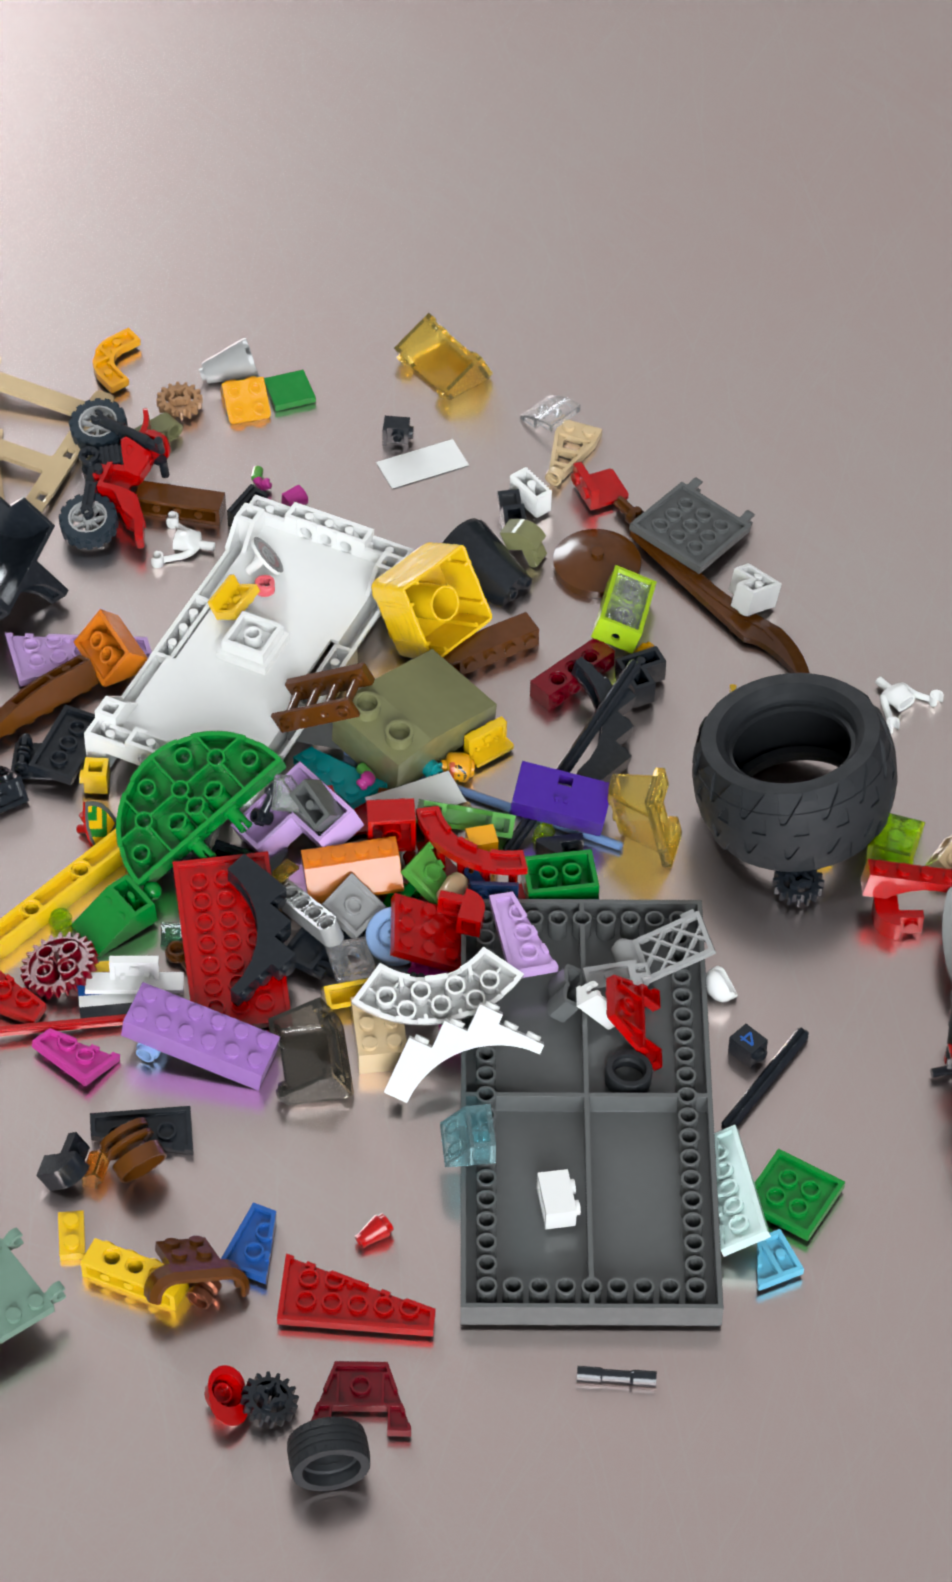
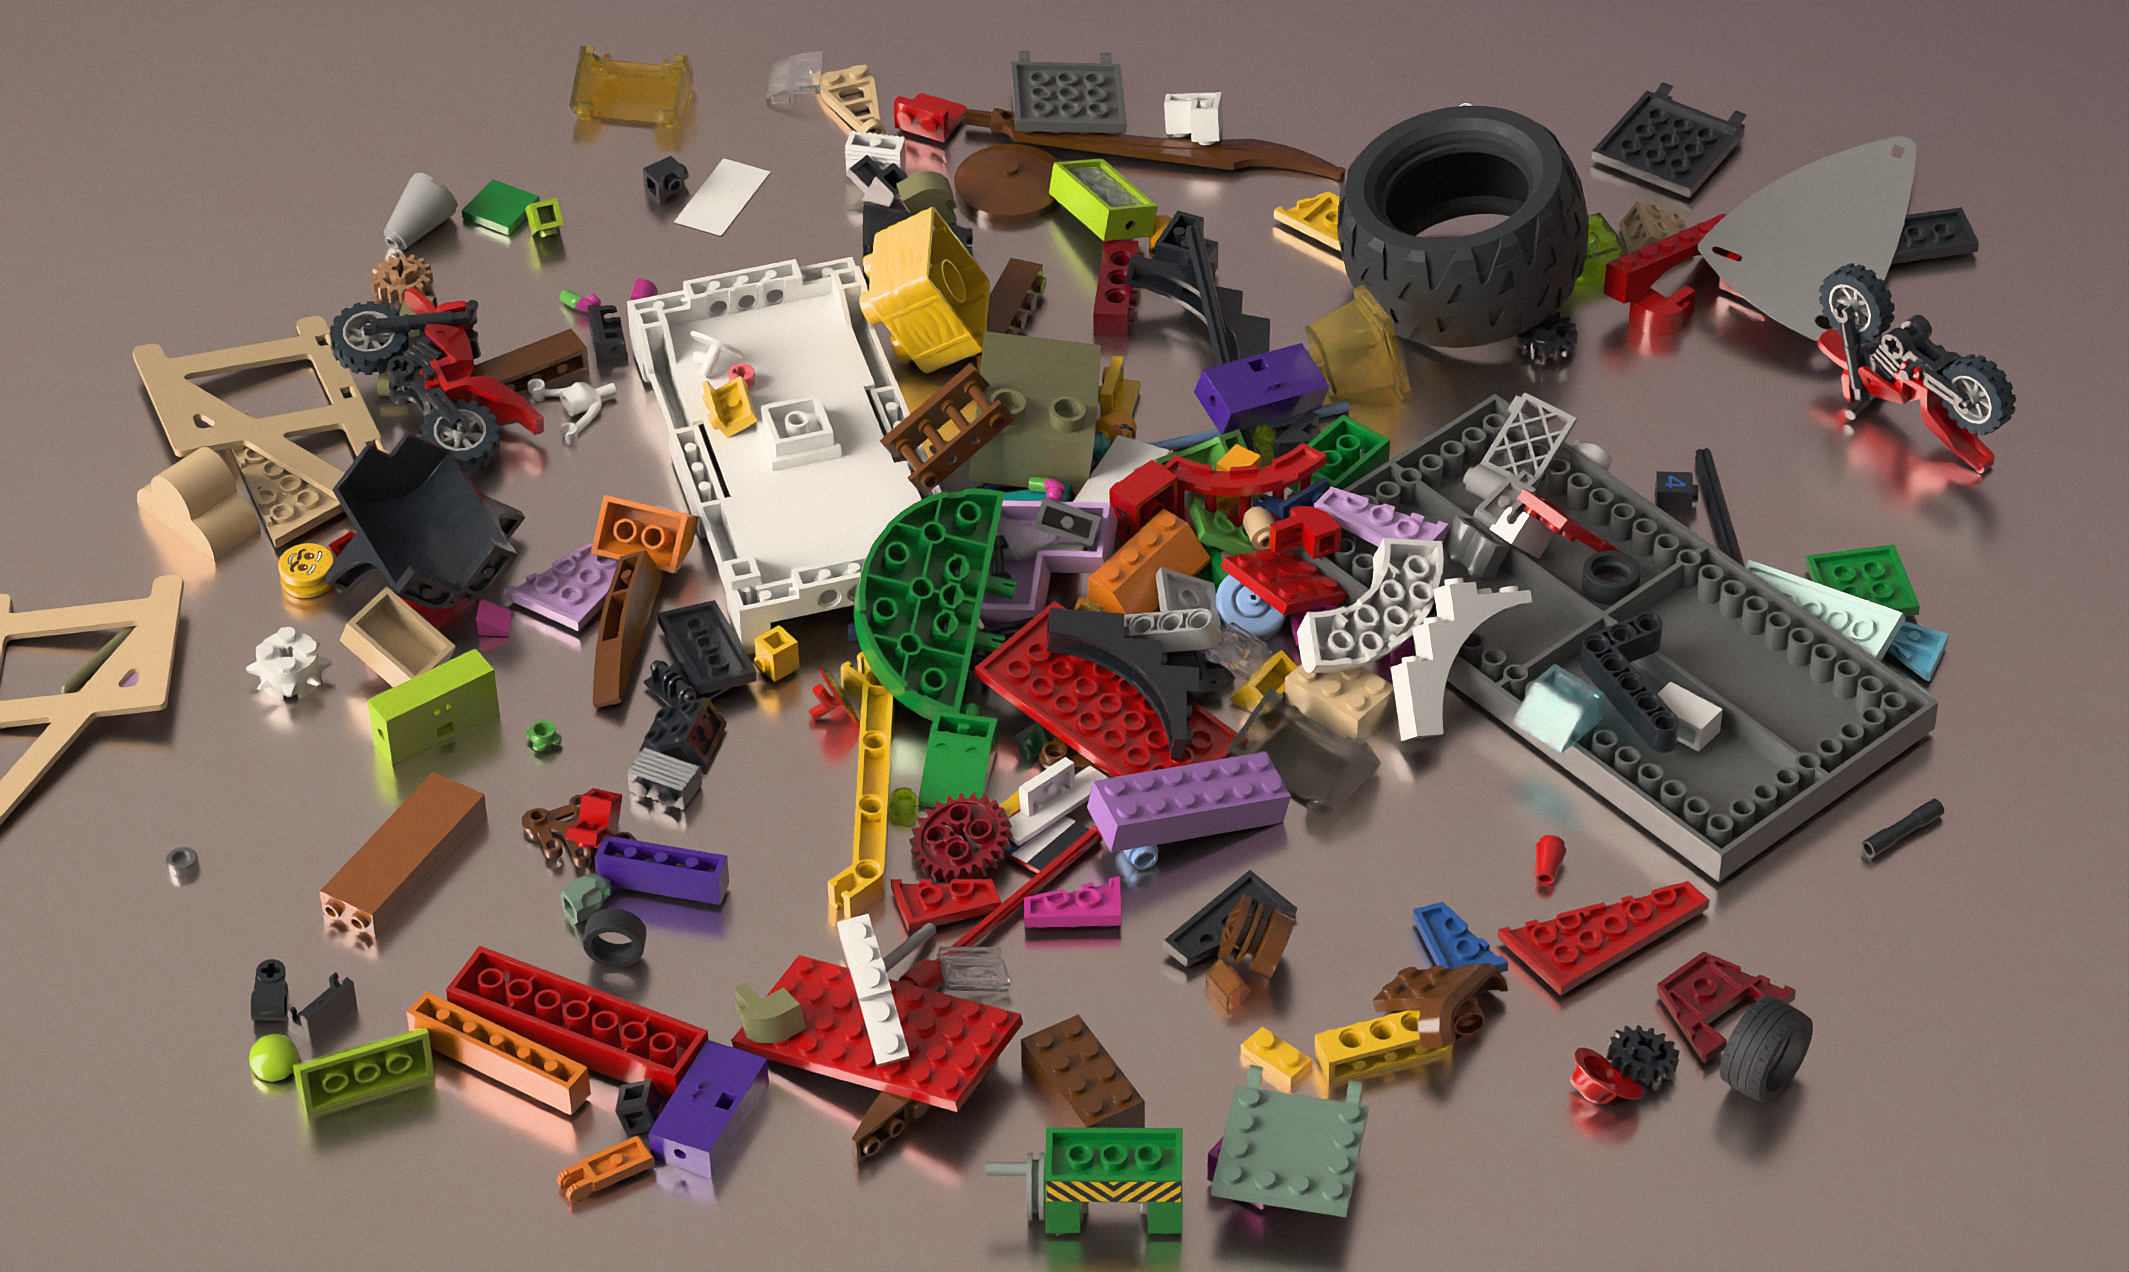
camera: 40 degrees left, 5 degrees down
black brick [36,1132,90,1191] -> none
light orange plate [92,327,141,394] -> none
light orange bracket [220,376,271,424] -> none
none -> lime brick [525,197,564,238]
none -> black beam [1581,612,1679,753]

